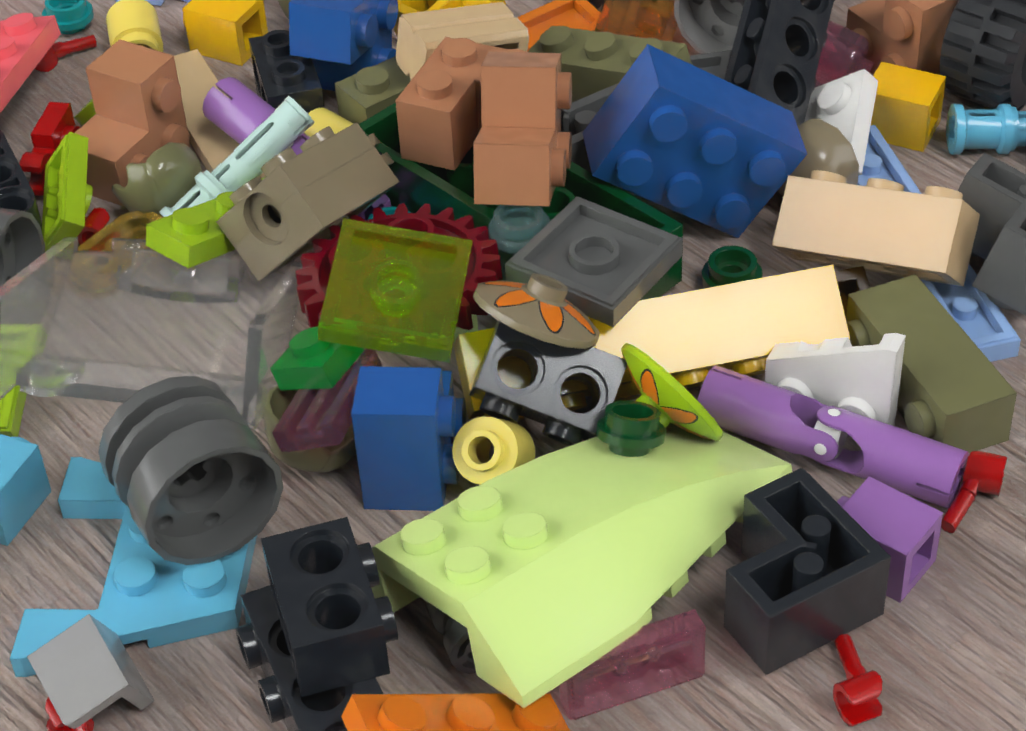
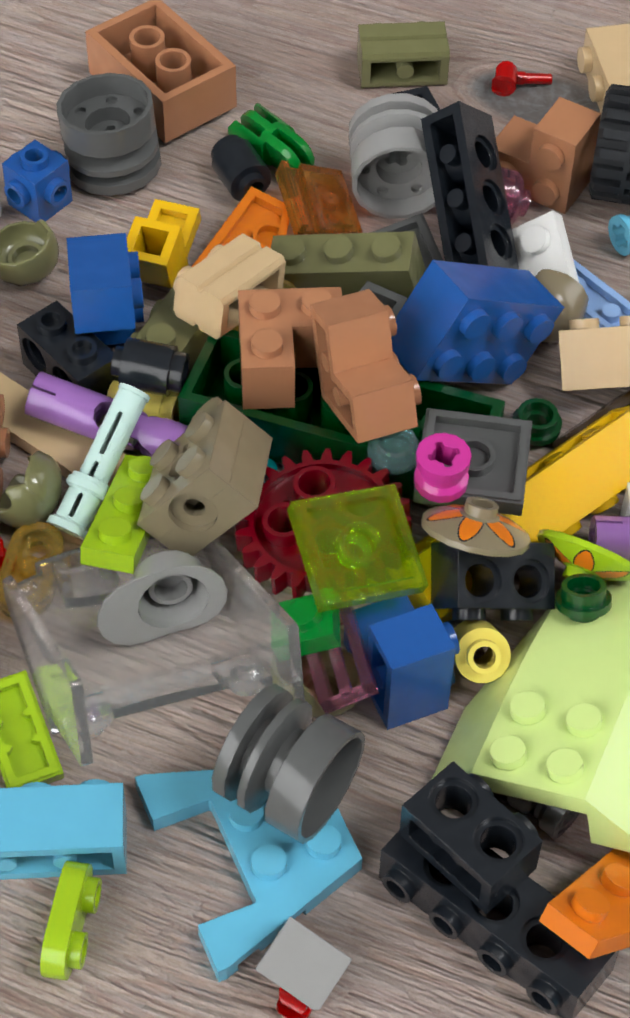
camera: 30 degrees left, 10 degrees up
yellow brick [871,62,946,152] -> none
none -> light grey piece [97,550,228,645]
none -> black brick [111,337,190,396]
none -> dark pink wheel [414,433,472,503]

